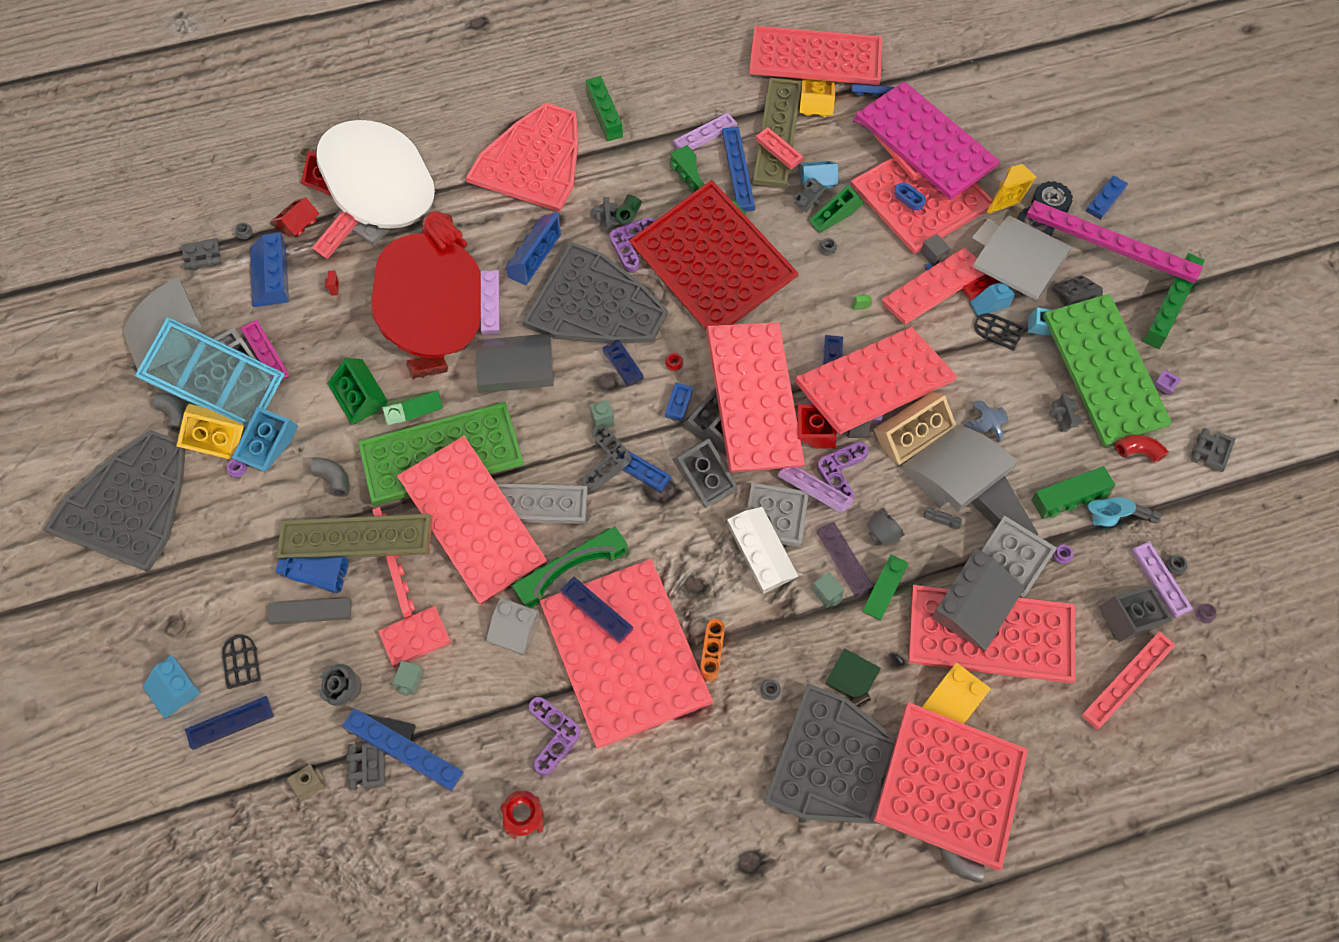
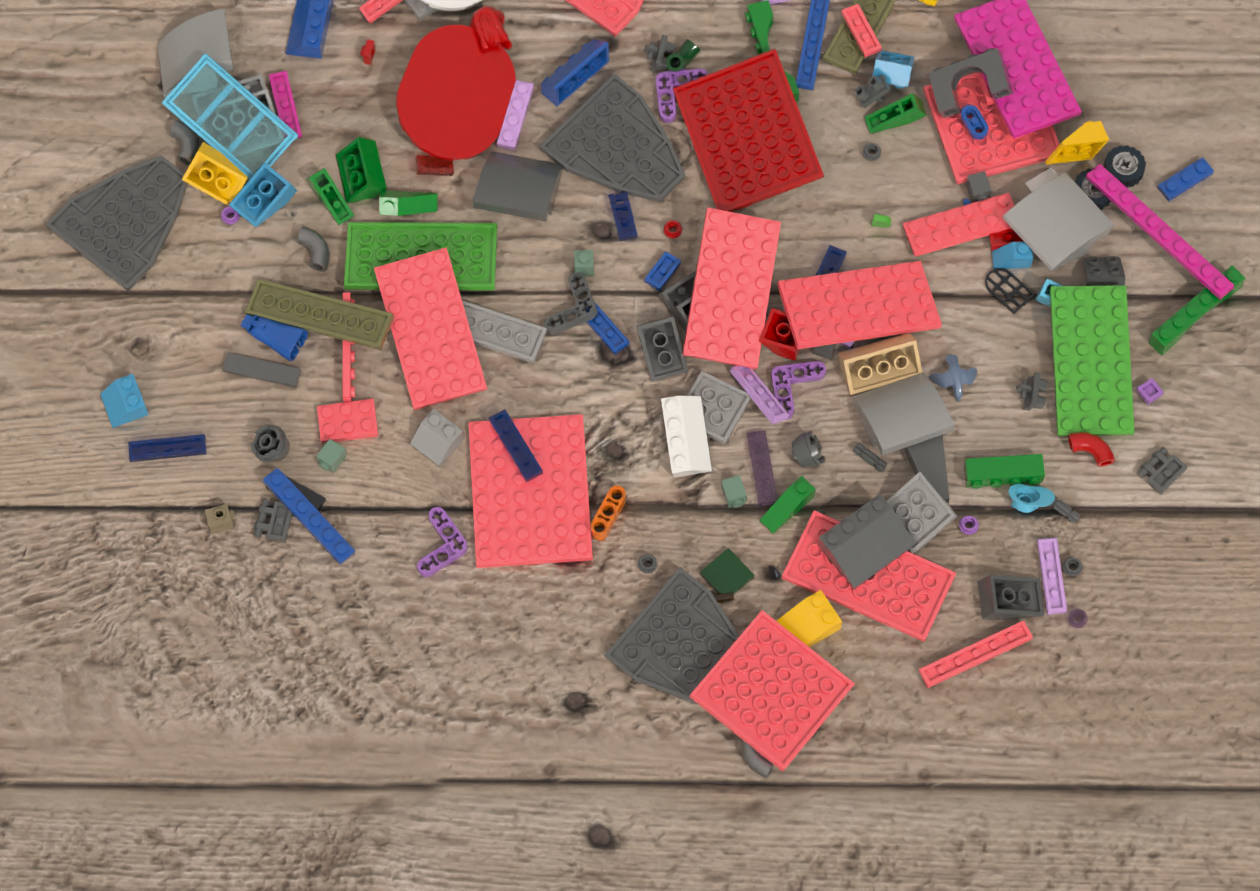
camera: 20 degrees right, 5 degrees up
black window [222,634,261,689] -> none
red piece [500,791,544,839] -> none
green arch [512,526,628,608] -> none
none -> green slope [306,168,354,225]
none -> dark grey arch [928,48,1013,118]

